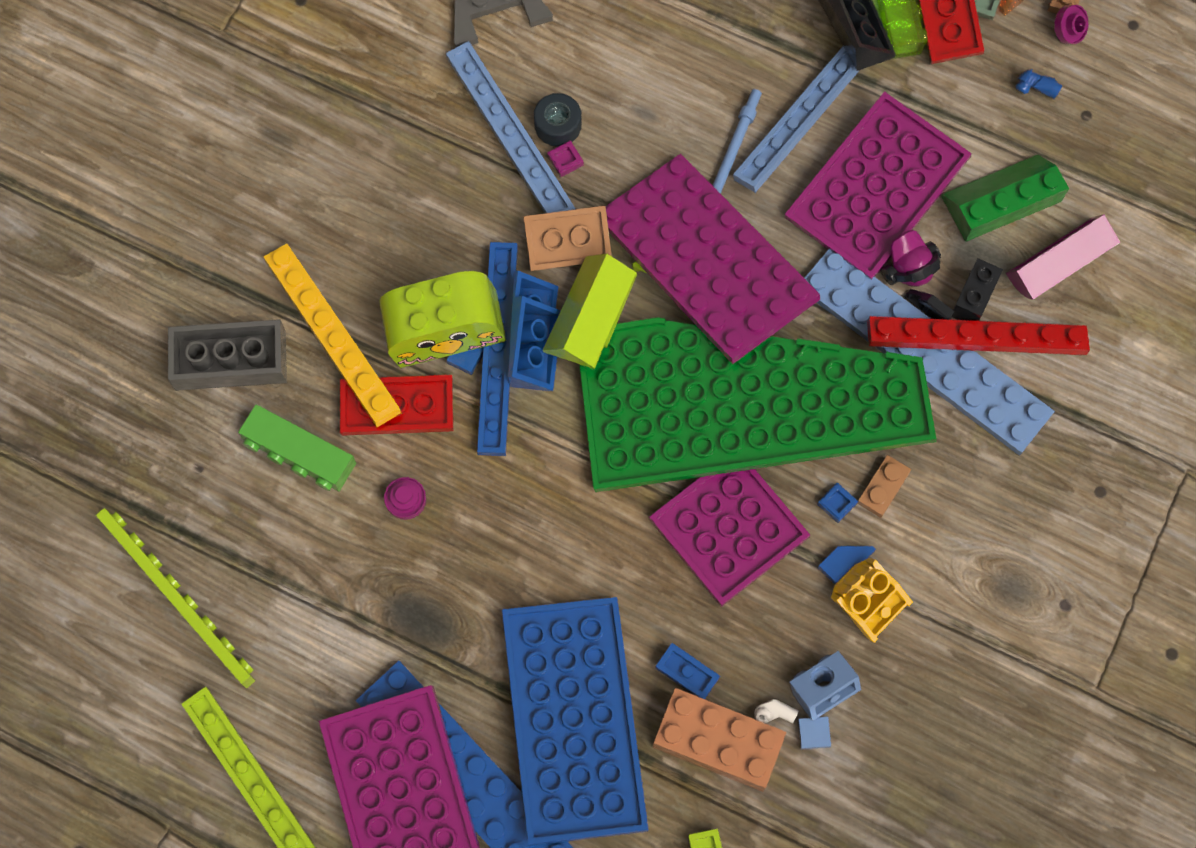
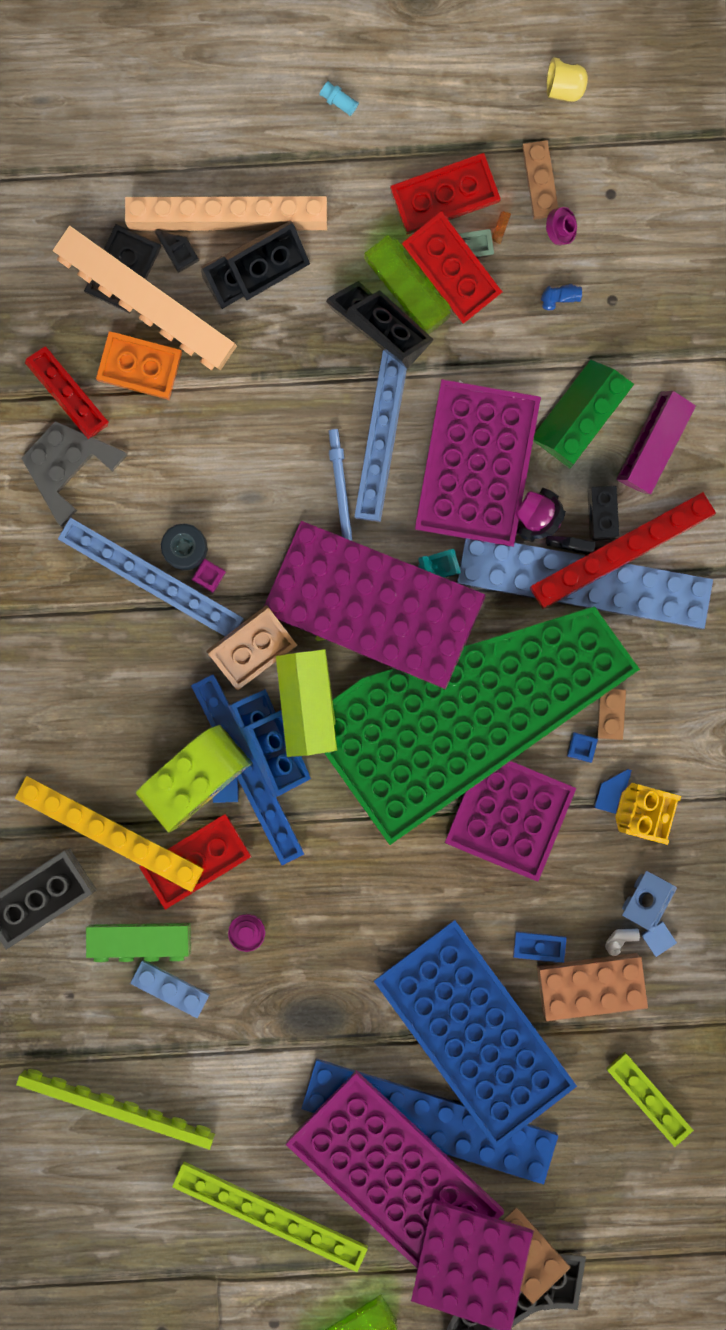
camera: 25 degrees left, 15 degrees up
none -> medium blue plate [130,960,210,1018]
none -> teal bracket [418,549,461,578]

